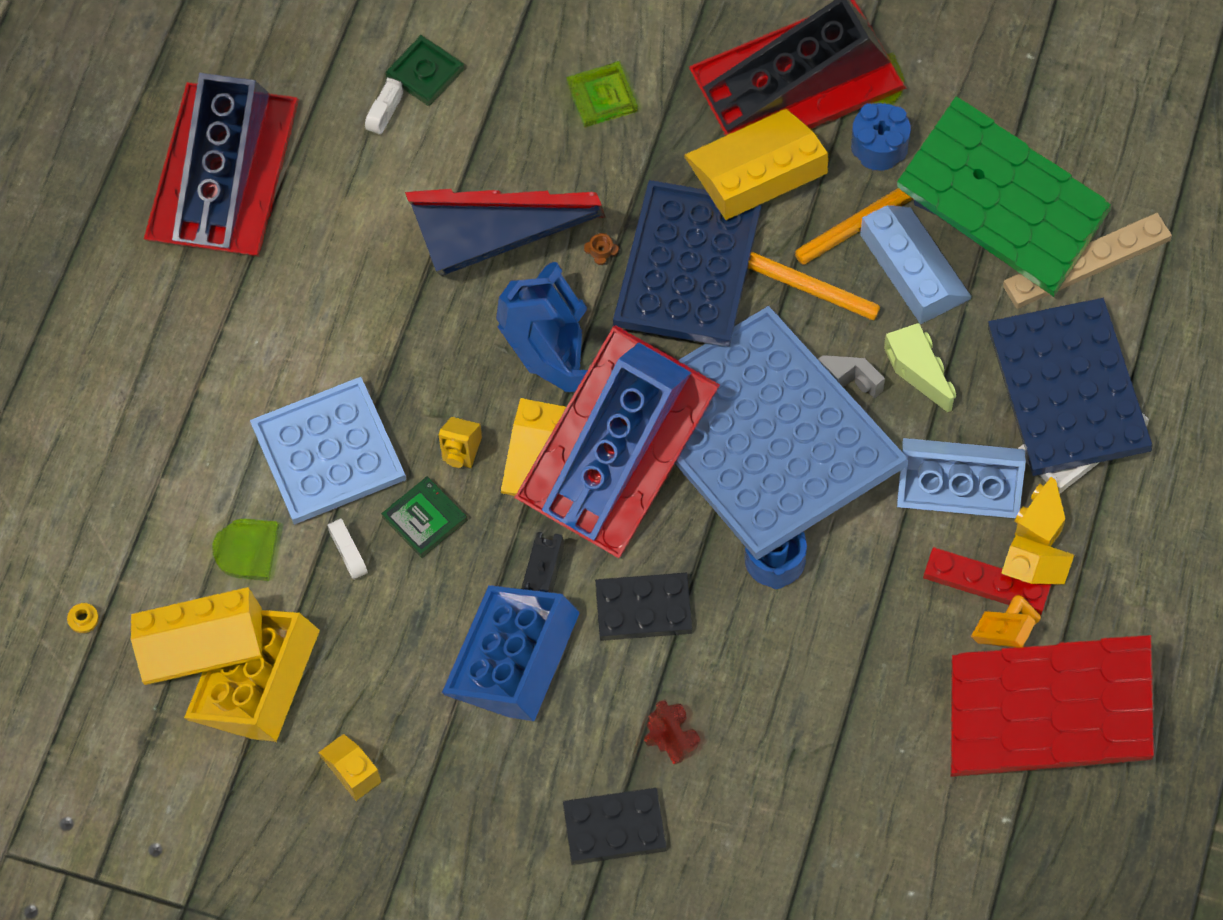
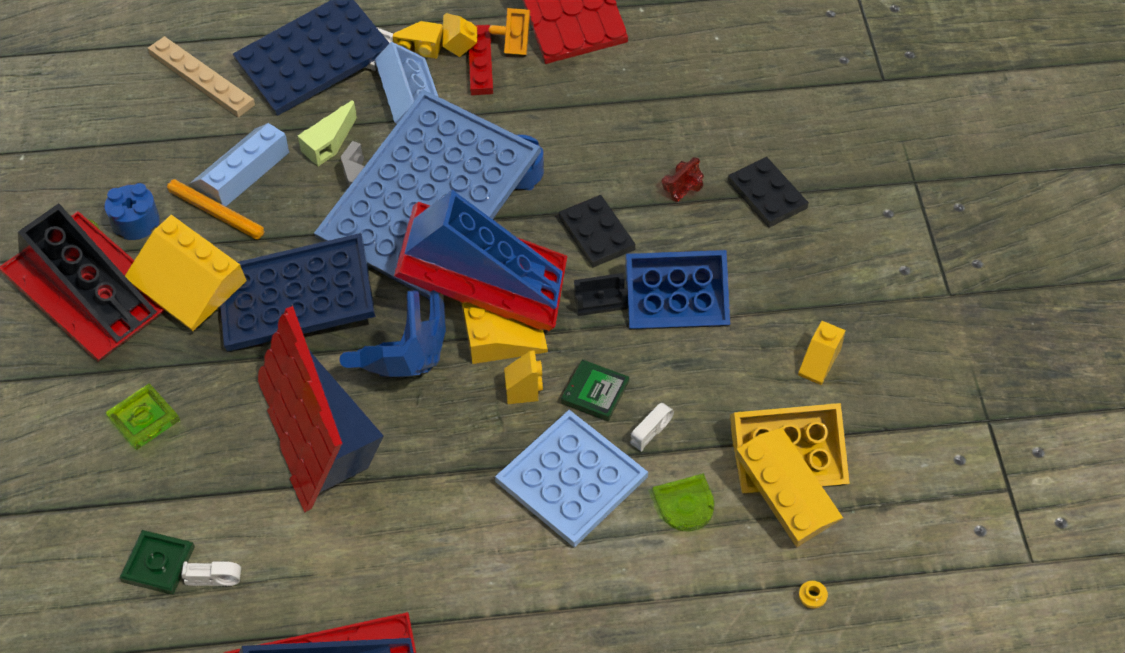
camera: 115 degrees left, 10 degrees down
light orange axle [748,252,880,320] -> none
green piece [897,96,1111,297] -> none

